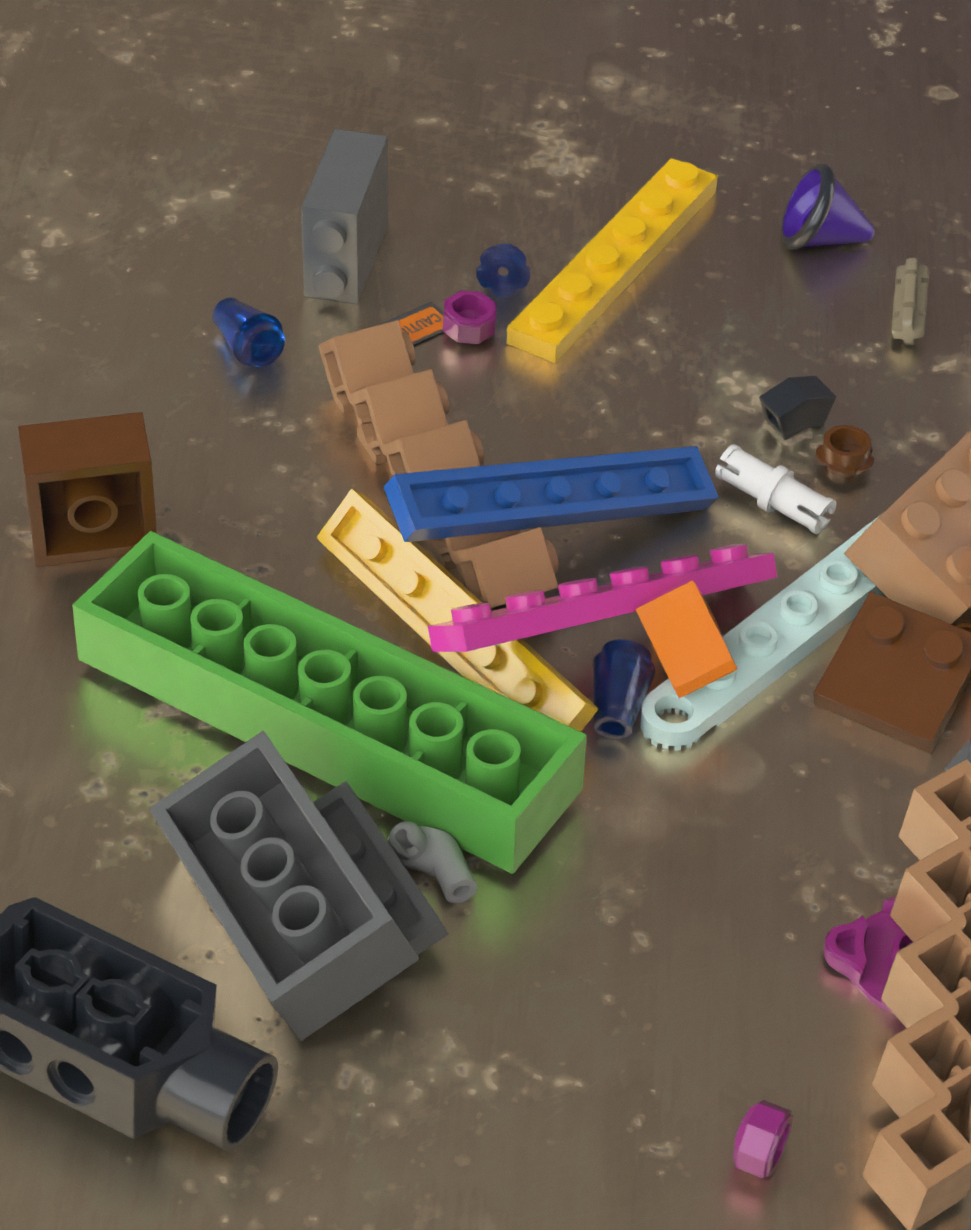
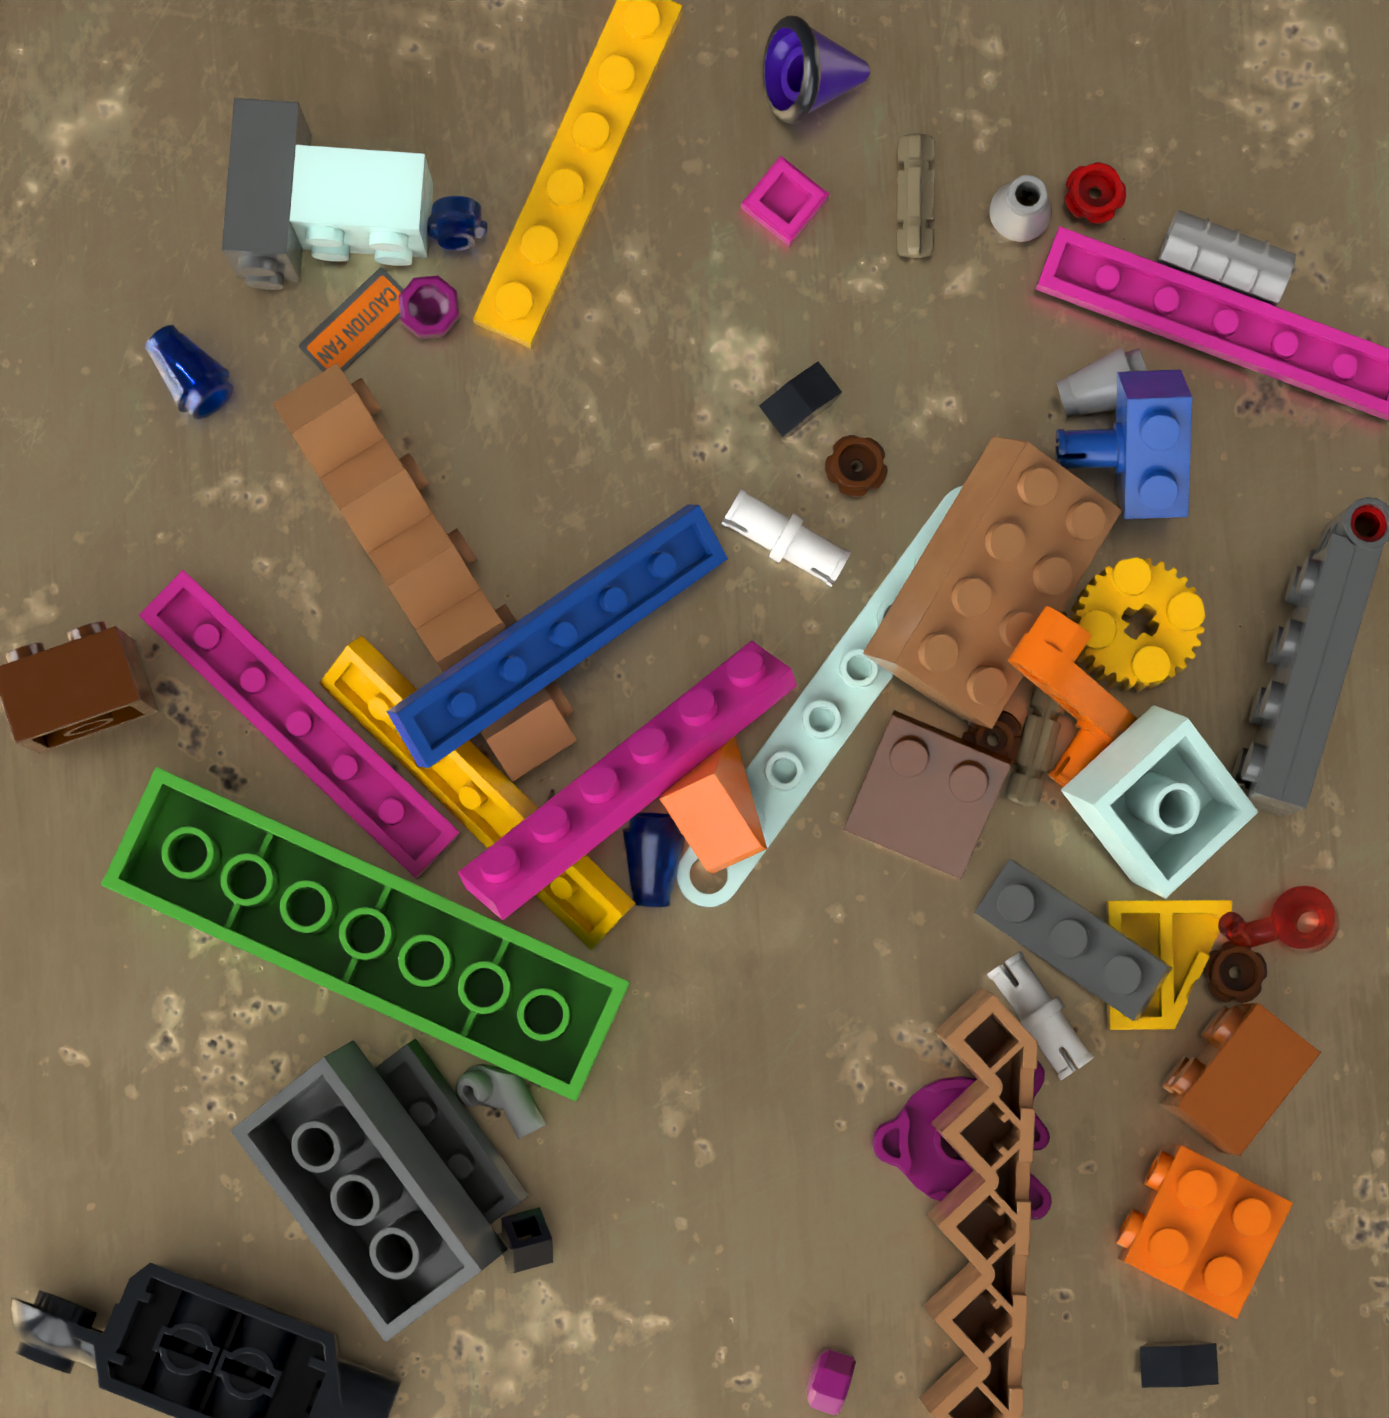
camera: 10 degrees left, 40 degrees up
none -> dark pink plate [138,570,461,879]
none -> light aqua brick [290,145,433,266]
none -> black piece [498,1207,553,1273]
none -> dark pink tile [741,156,830,247]

